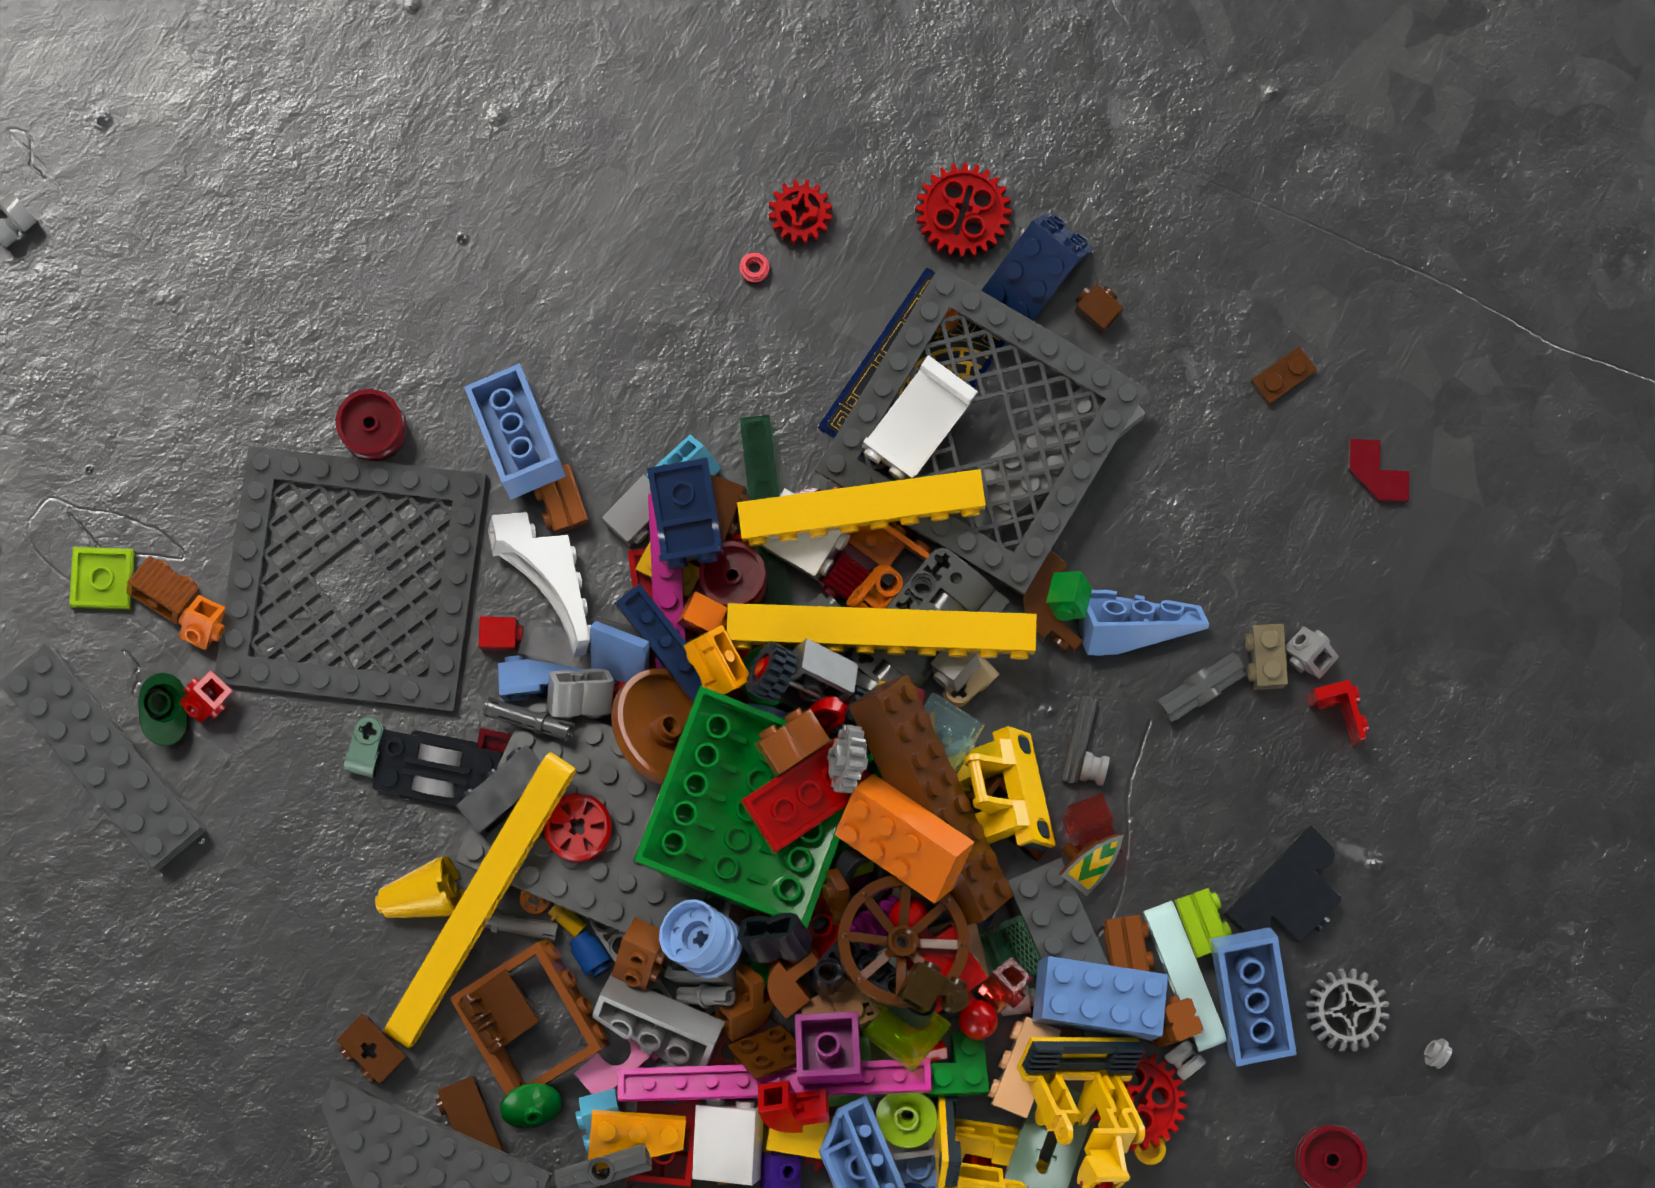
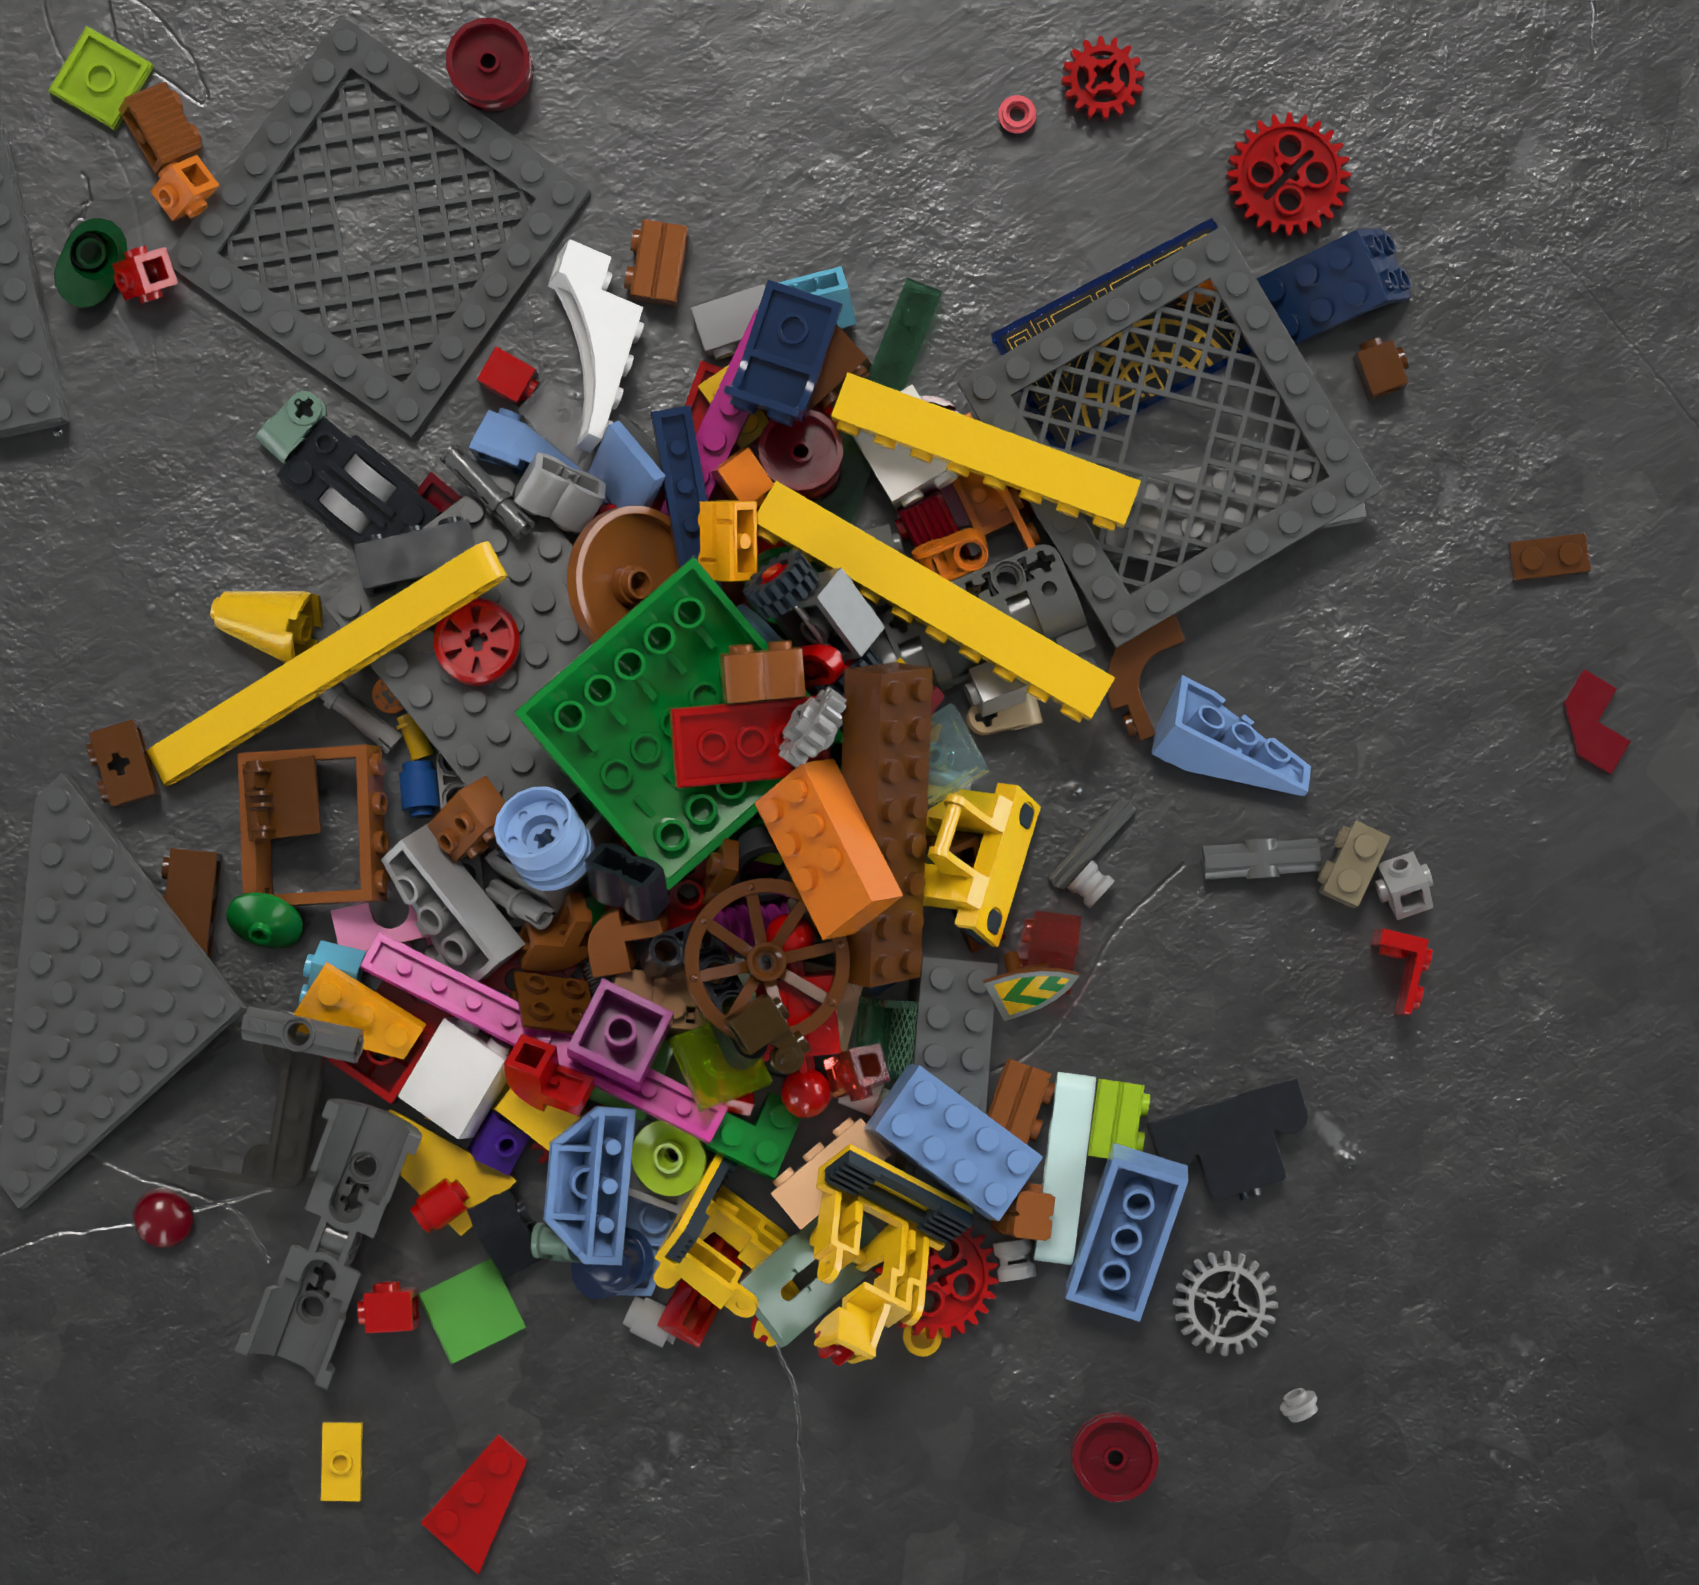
camera: 25 degrees right, 5 degrees up
medium blue brick [464,363,566,500] -> none
white panel [862,355,977,480] -> none
green brick [1046,571,1092,621] -> none

